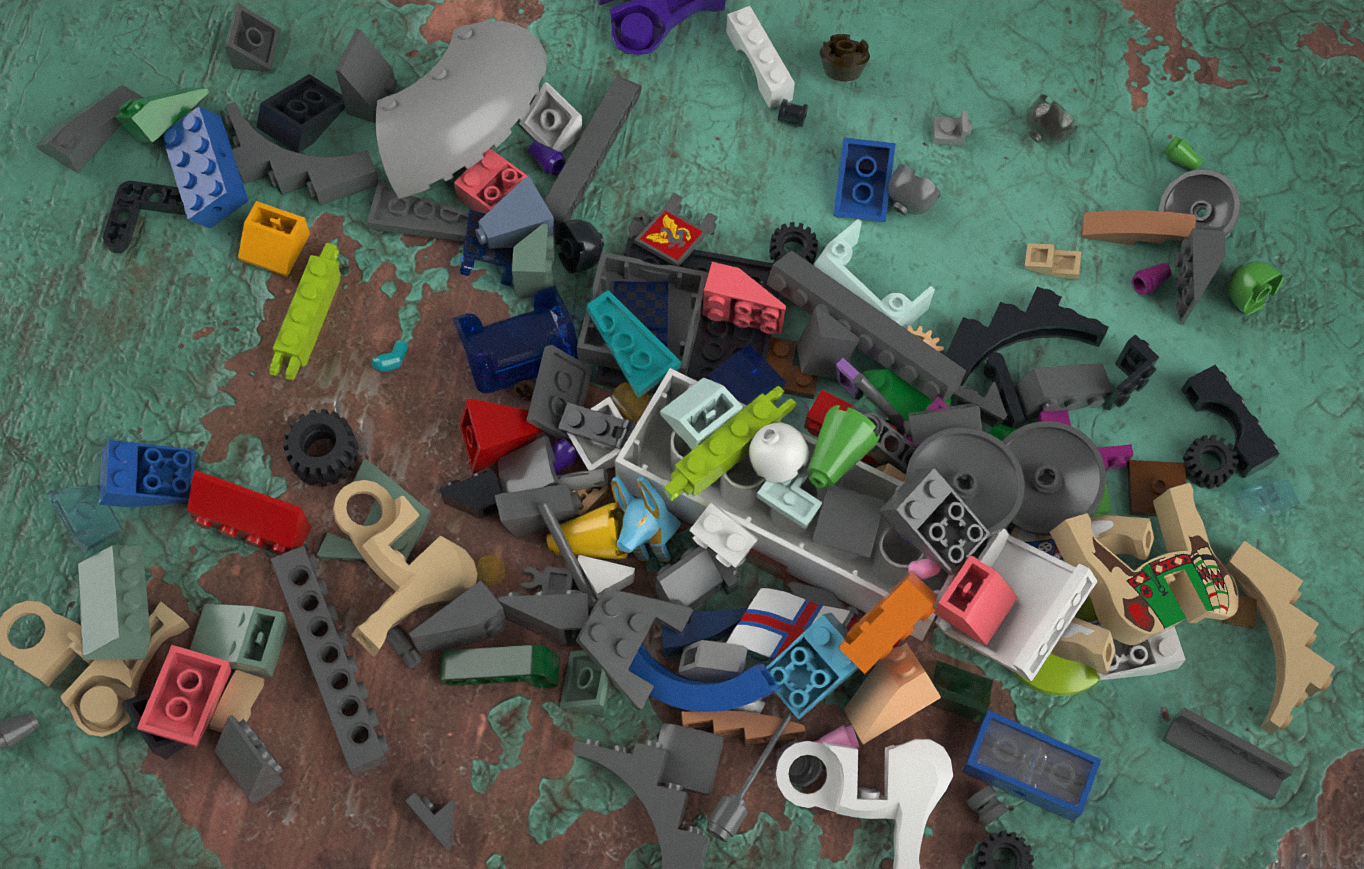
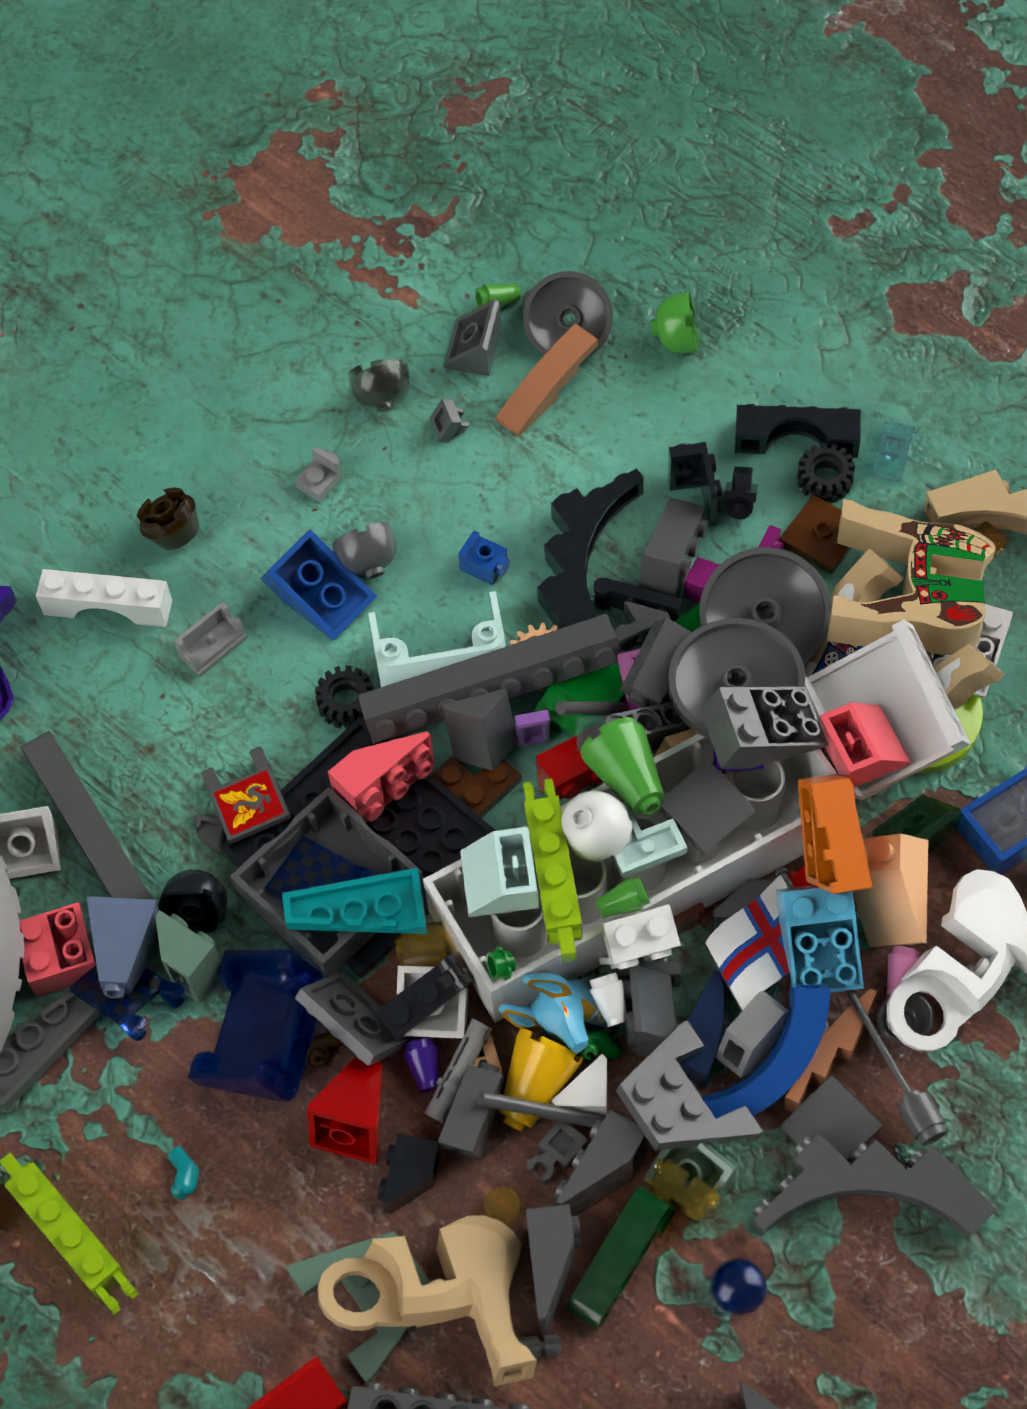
camera: 50 degrees left, 5 degrees down
black tyre [283,409,359,487] -> none
dark grey slope [498,436,559,493] -> none
dark purple cone [528,141,566,175] -> none
clear blue slope [706,345,786,405] -> none
black bush [778,99,808,127] -> none
bright pink arm [908,557,941,580] -> none
tan slope [1025,243,1082,280] -> none
magenta cone [1132,263,1172,295] -> none
dark grey slope [1174,229,1226,325] -> none
none -> light grey hinge [174,601,248,677]
none -> dark grey tile [429,398,469,442]
none -> dark grey slope [443,299,502,376]
none -> blue brick [458,530,510,585]
none -> green plate [486,946,516,981]
none -> green arm [579,1030,621,1061]
none -> white cone [589,972,627,1027]
none -> bright green cone [595,877,650,919]
none -> clear yellow hinge [643,1159,721,1222]
none -> clear blue hair [709,1258,768,1316]
none -> black hips [724,466,758,520]

